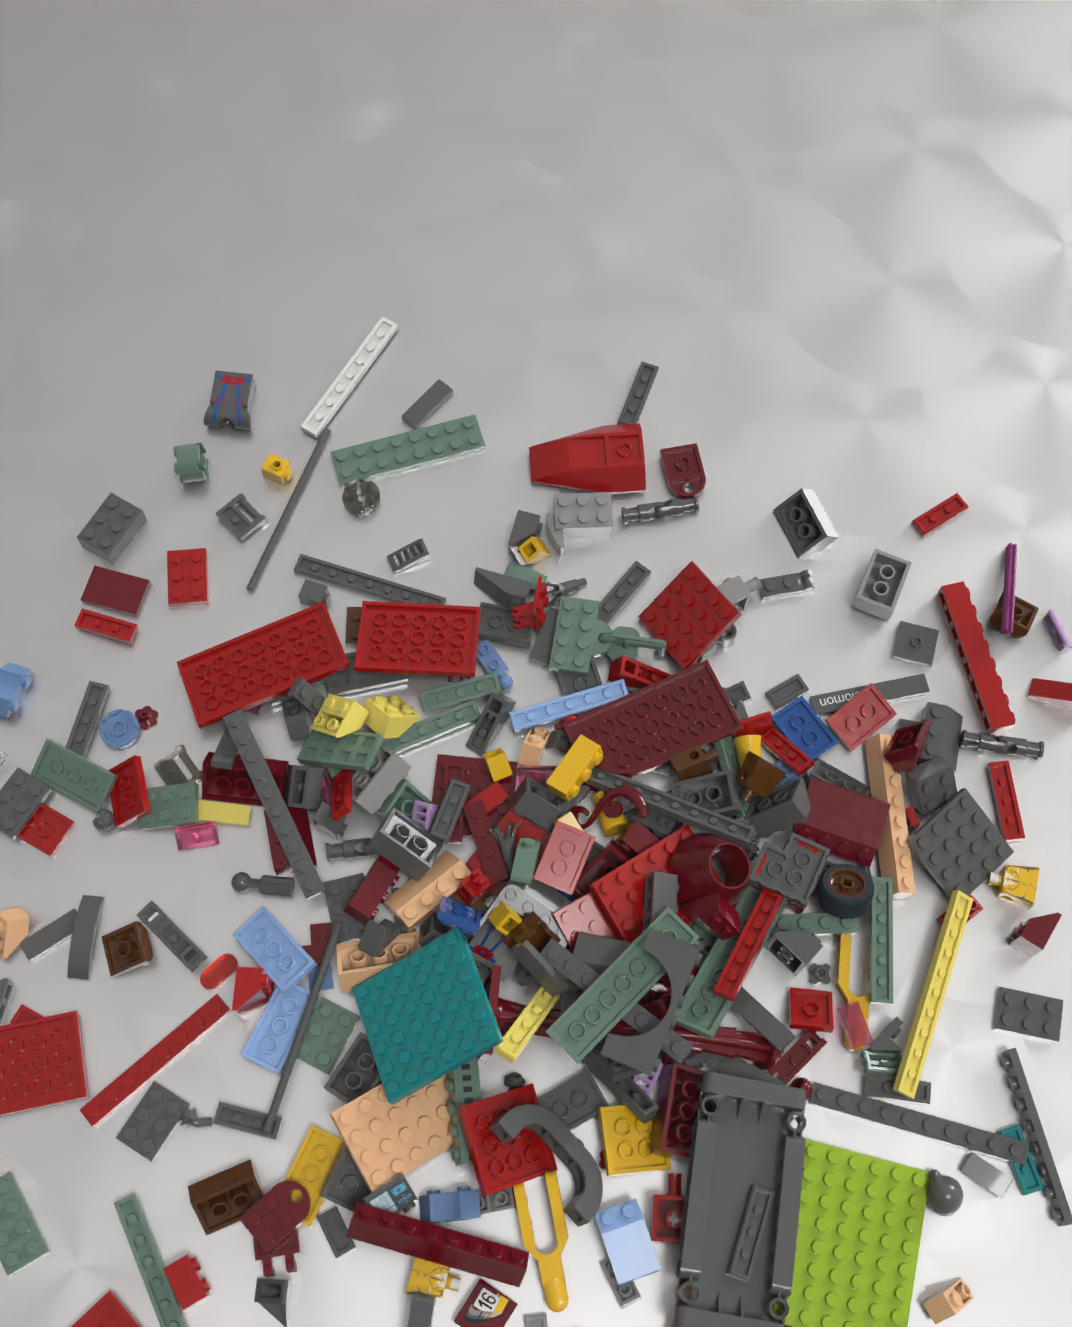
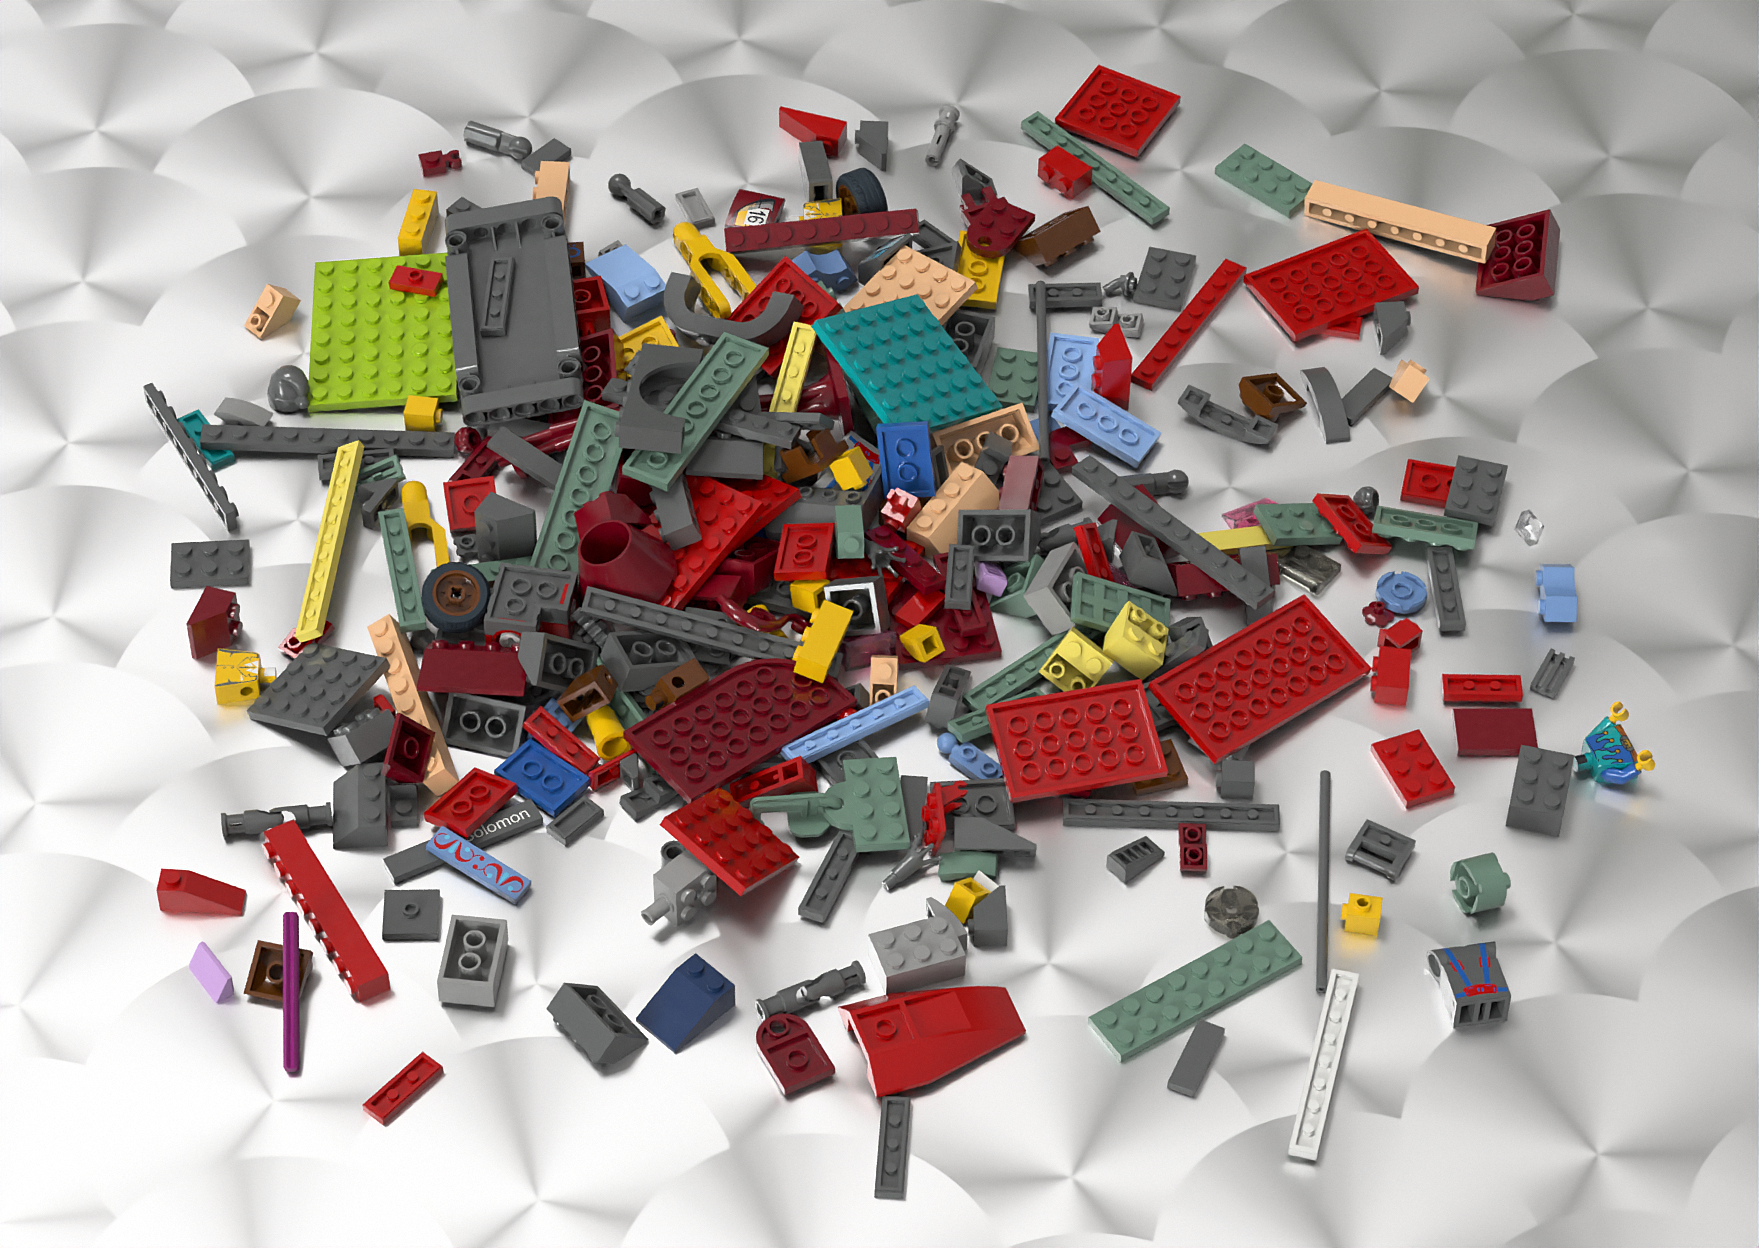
camera: 165 degrees right, 20 degrees down
clear red tile [200,954,238,991] -> none
red plate [713,888,783,1002] -> none
dark grey plate [759,570,815,600] -> none
clear pink plate [837,1001,874,1050] -> none
red plate [987,761,1025,842] -> none
none -> red plate [388,265,444,297]
none -> yellow brick [404,395,443,432]
none -> medium blue tile [426,826,531,905]
none -> reddish brown brick [568,242,586,280]
none -> dark blue slope [636,953,735,1054]
none -> black wheel [836,168,888,216]
none -> light grey slope [1089,307,1144,337]
none -> dark red slope [1178,823,1207,871]
none -> red brick [1370,646,1411,706]
none -> red window [1377,618,1423,653]
none -> dark grey tile [1530,649,1575,699]
none -> torso [1573,701,1655,785]

